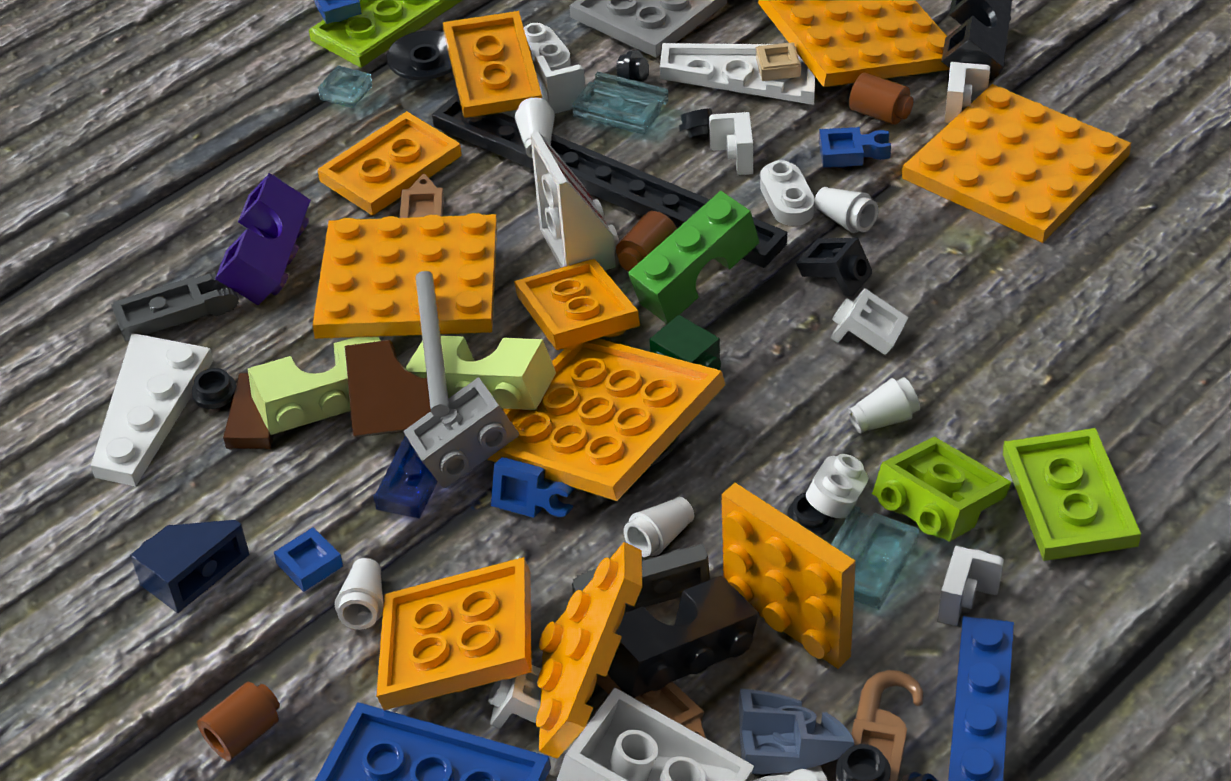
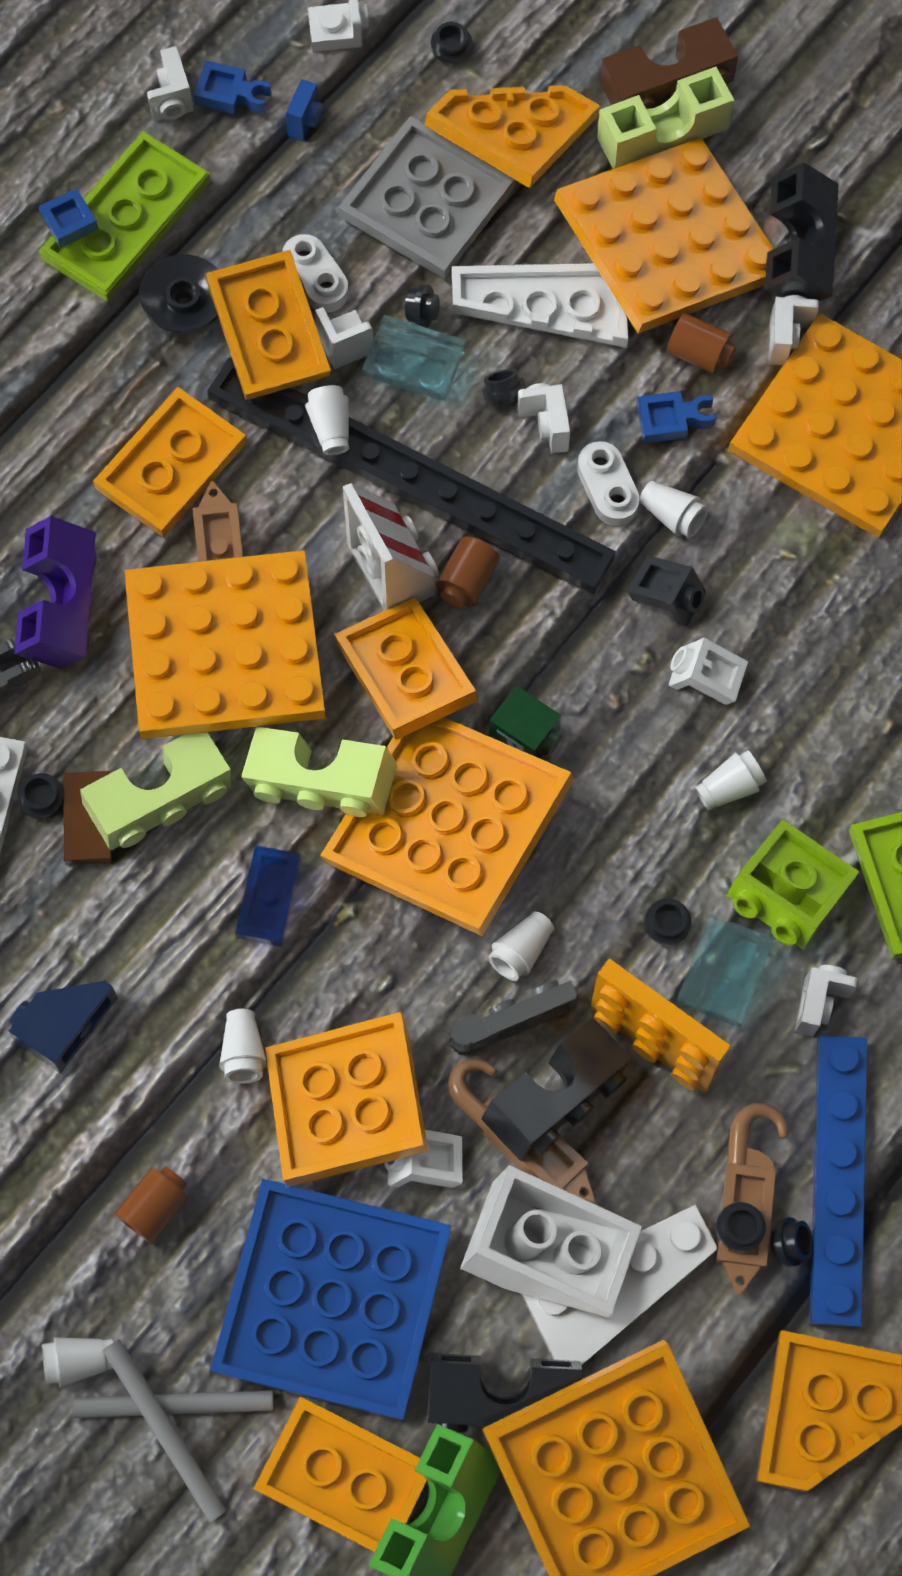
camera: 10 degrees left, 25 degrees up
blue plate [274,527,343,592] -> none
clear light blue plate [318,65,373,108] -> none
reddish brown tile [345,340,431,438] -> none
light grey bracket [403,377,519,488] -> none
light grey bar [415,271,450,417] -> none
blue plate [491,457,575,518] -> none
light orange plate [536,542,642,759] -> none
bright green arch [628,191,760,324] -> none
sand blue brick [739,689,854,774] -> none
tan tile [756,42,801,81] -> none
white plate [806,454,869,518] -> none

